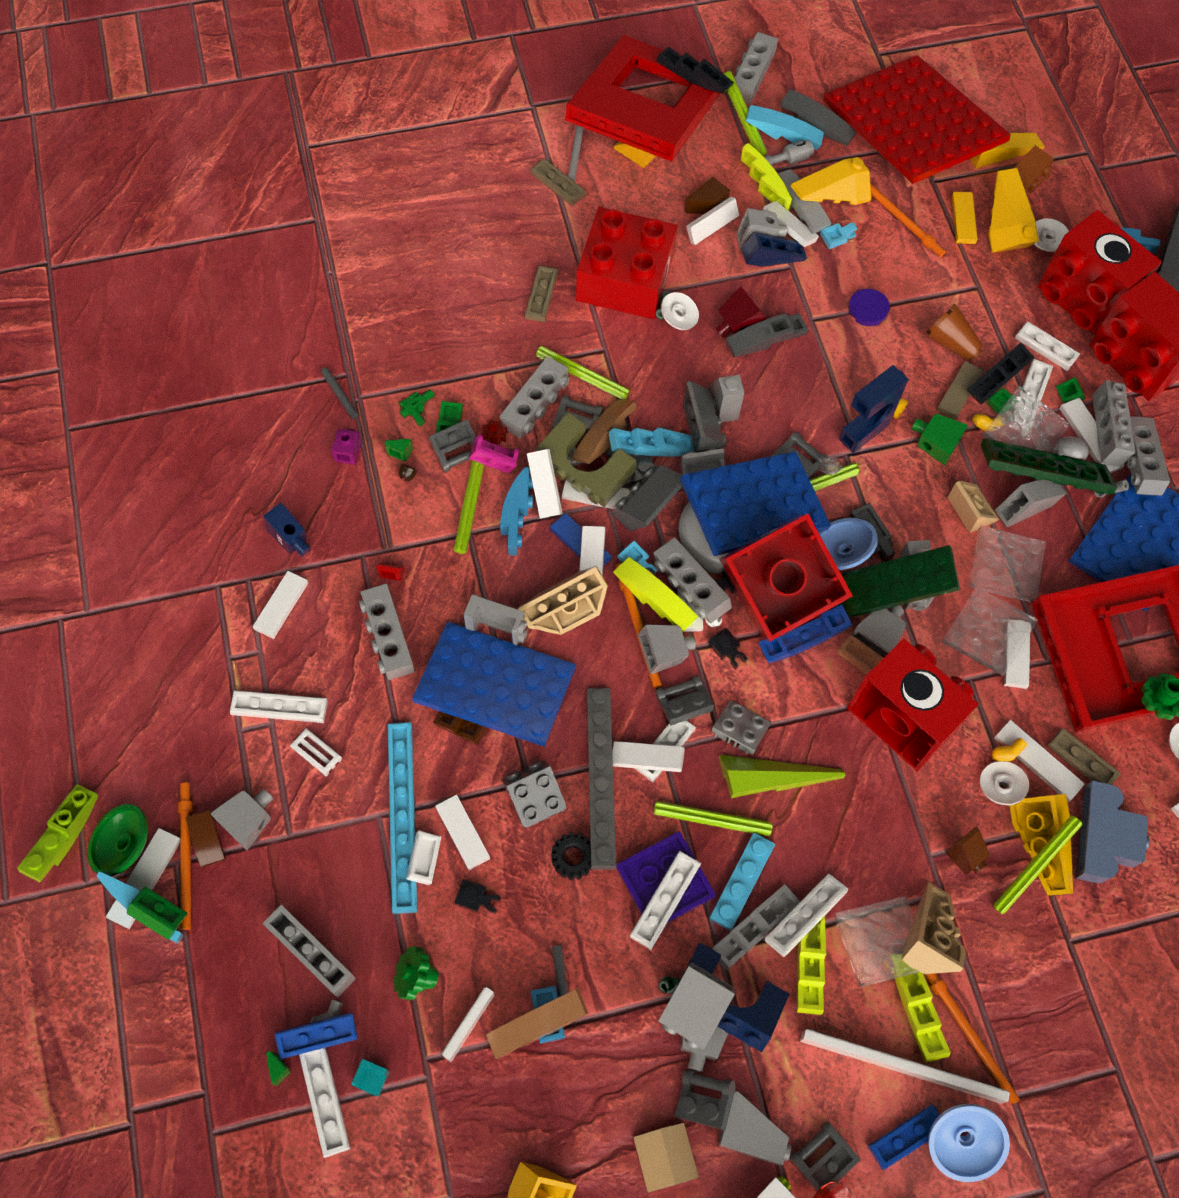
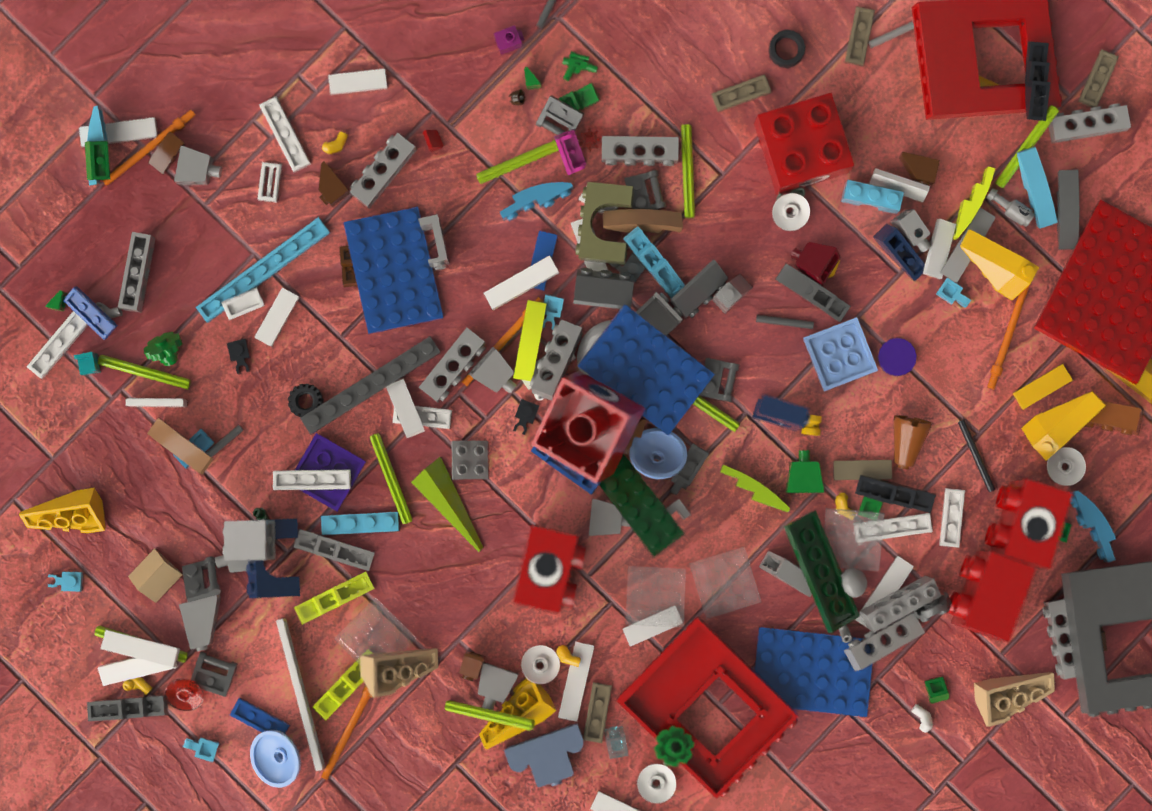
camera: 65 degrees right, 20 degrees up
lime slope [17,784,98,882] -> none
green dish [88,804,148,877] -> none
dark blue torso [263,503,311,556] -> none
bracket [501,760,566,827] -> none
tan wedge [517,566,608,635] -> none
white tile [527,449,563,518] -> none
dark grey plate [655,675,714,726] -> none
white tile [765,873,848,957] -> none
clear plate [820,456,842,475] -> none
nougat plate [837,634,884,675] -> none
tan slope [947,481,999,533] -> none
green slope [1055,377,1086,404] -> none
none -> lime axle [98,355,191,389]
none -> reddish brown slope [318,161,350,207]
none -> yellow arm [322,132,348,154]
none -> light grey brick [419,328,486,402]
none -> light grey torso [478,662,518,710]
none -> clear light blue bracket [604,726,629,759]
none -> lime slope [720,465,790,512]
none -> dark grey bar [756,315,814,329]
none -> black tyre [768,30,806,68]
none -> light blue plate [803,317,878,391]
none -> medium azure arch [841,180,904,214]
none -> dark grey plate [913,592,951,622]
none -> black bar [957,419,996,492]
none -> dark tan tile [1078,49,1119,108]

